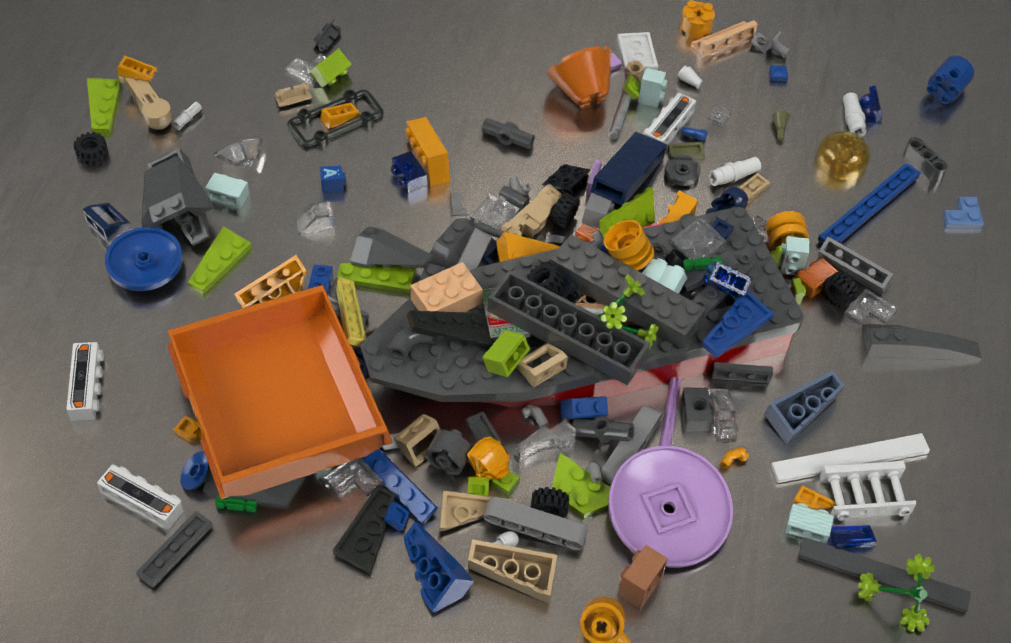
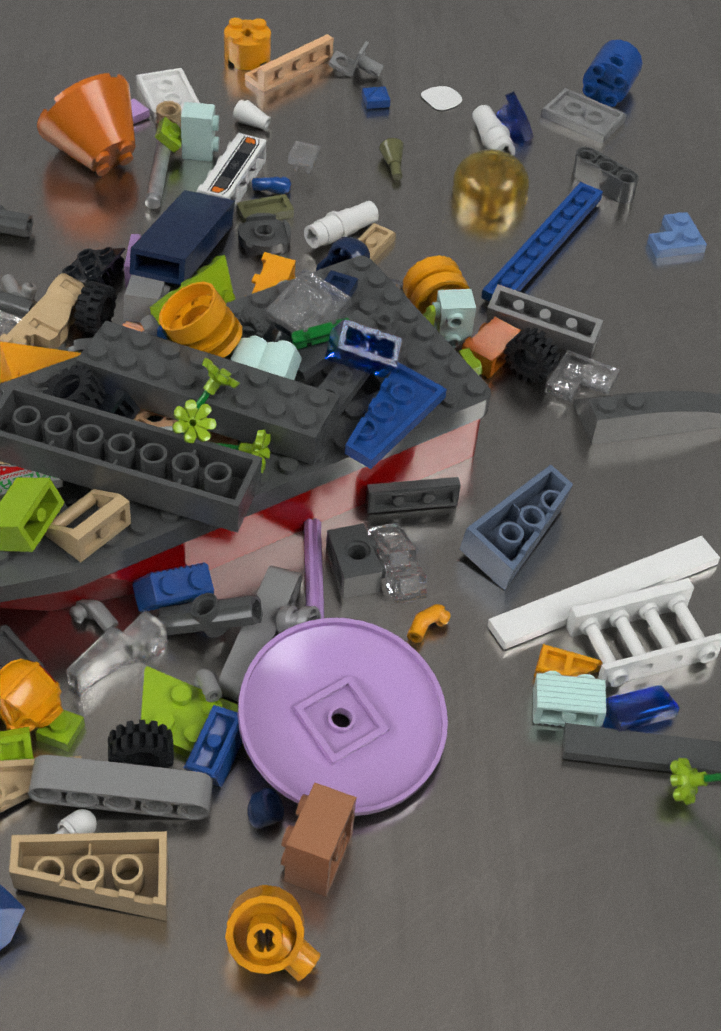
camera: 15 degrees left, 5 degrees down
none -> blue slope [184,705,243,787]
none -> dark blue tile [247,787,284,829]
none -> light grey wheel [276,606,321,634]
none -> white sticker [421,86,462,110]
none -> light grey tile [541,88,627,143]

